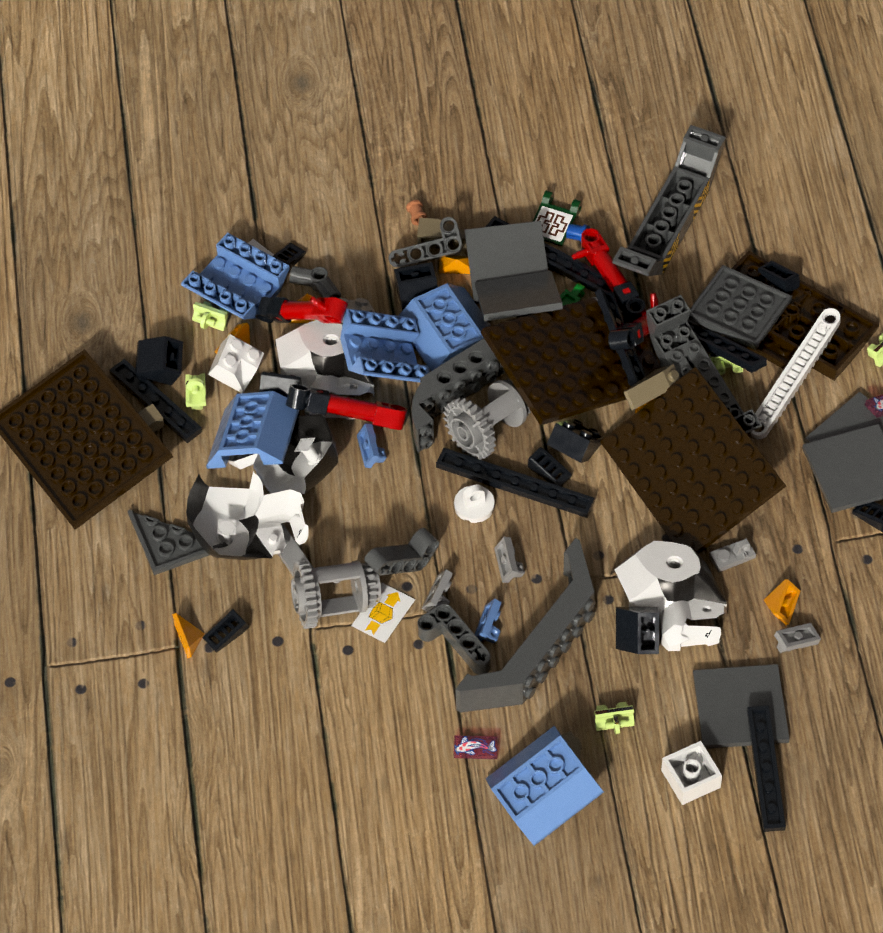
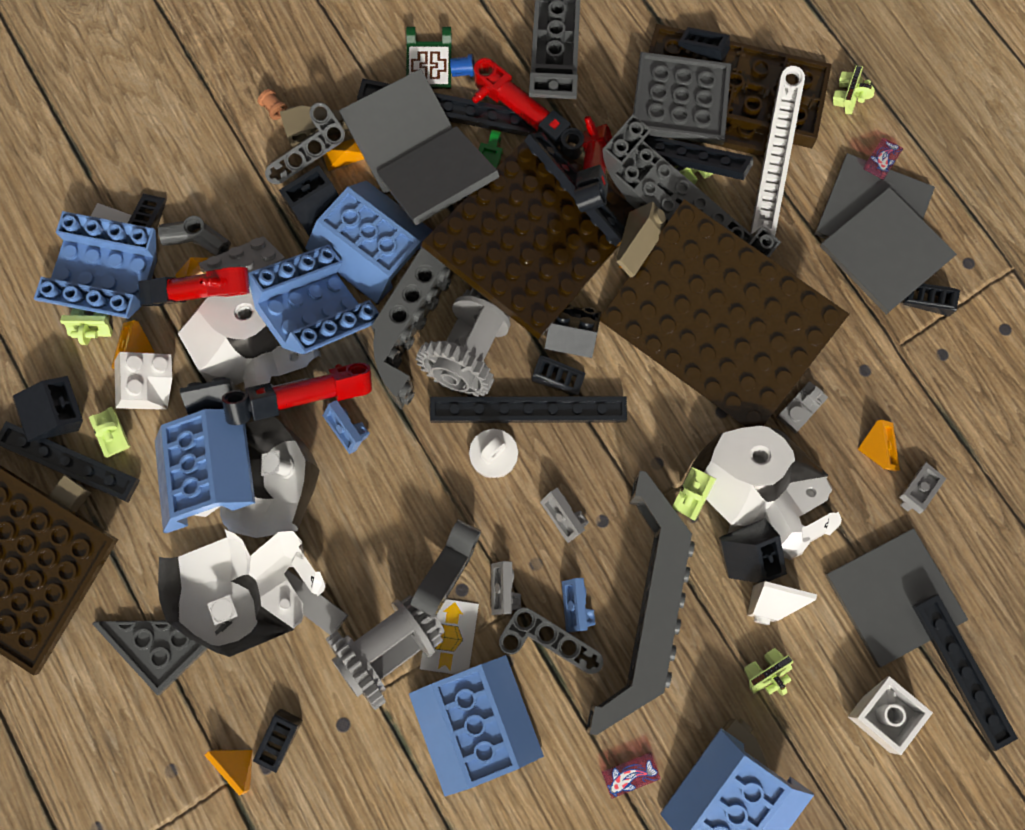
camera: 25 degrees left, 20 degrees up
none -> medium blue slope [409,655,544,797]
none -> yellowish green hips [672,467,716,520]
none -> white slope [747,581,817,625]

